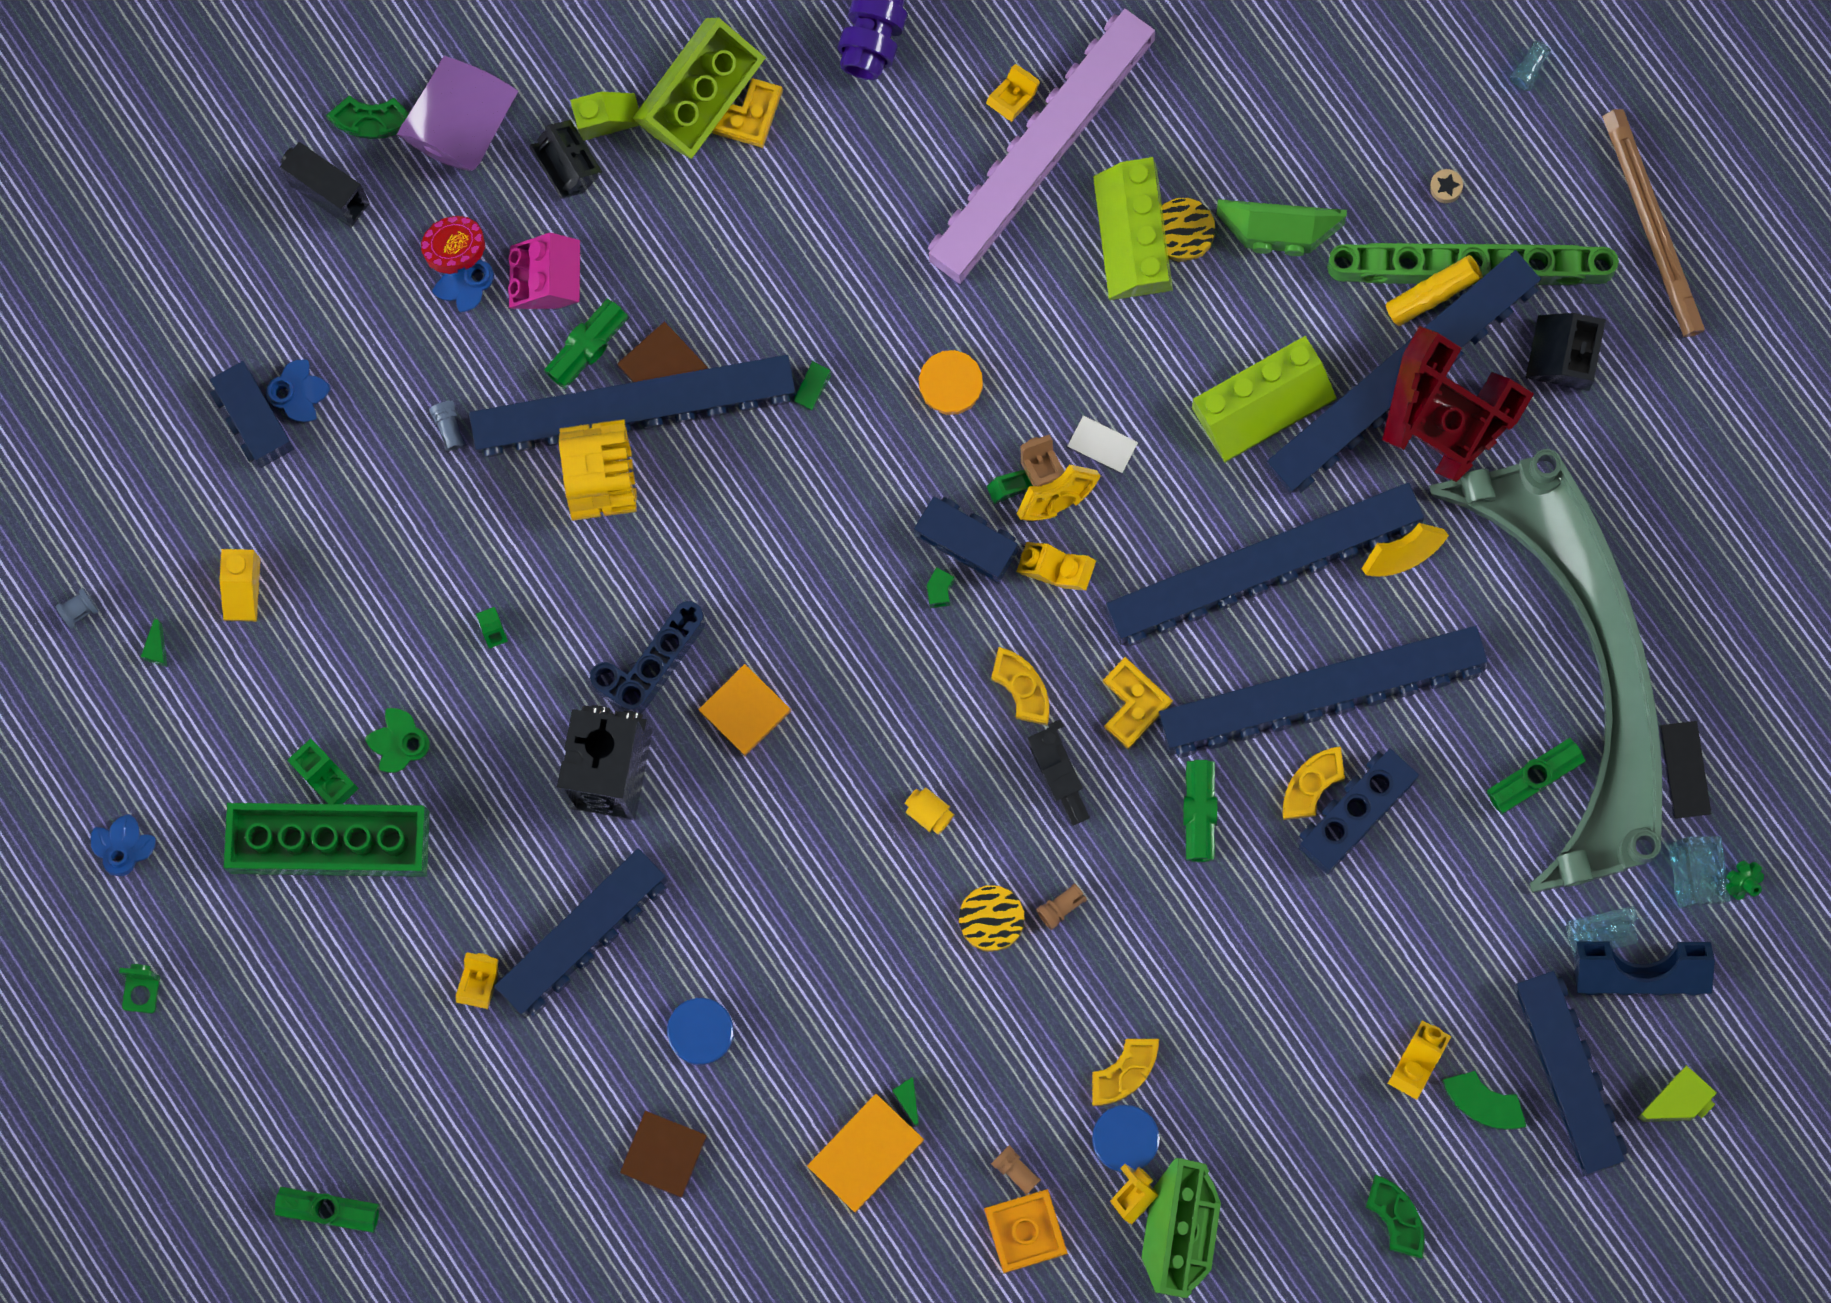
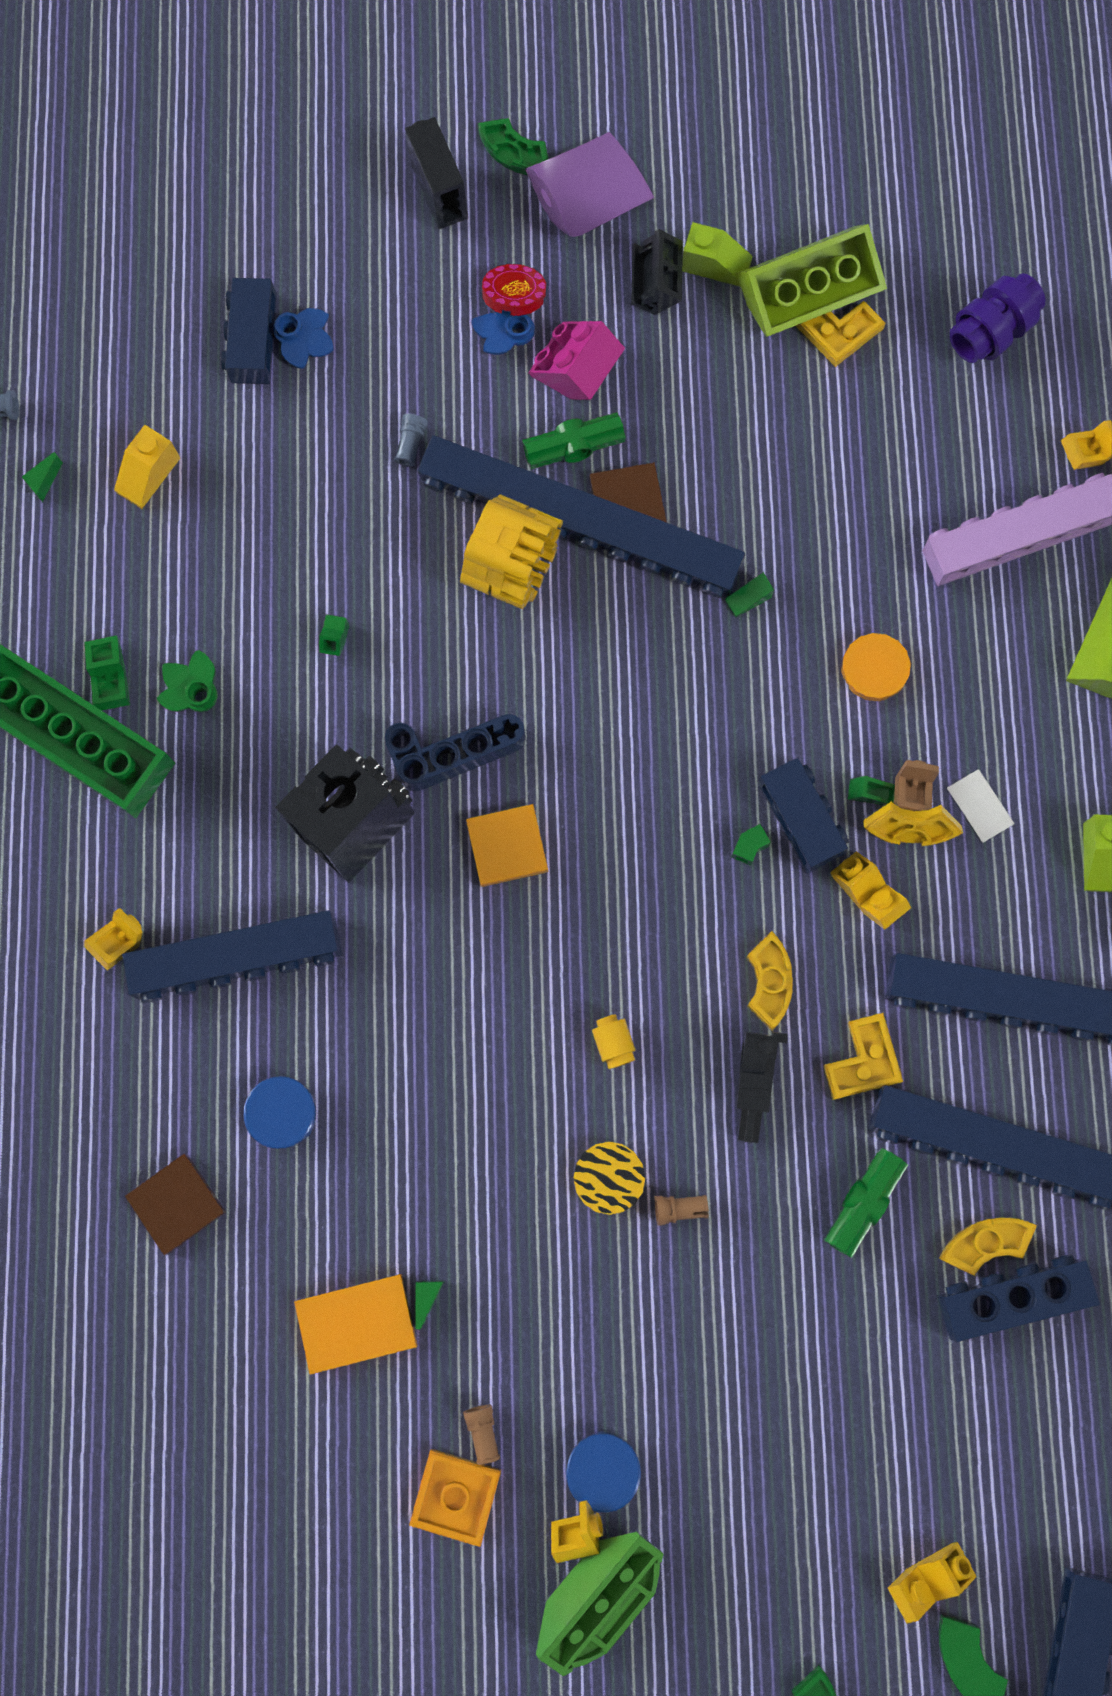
camera: 30 degrees right, 0 degrees up
yellow tile [1092,1039,1159,1107] -> none

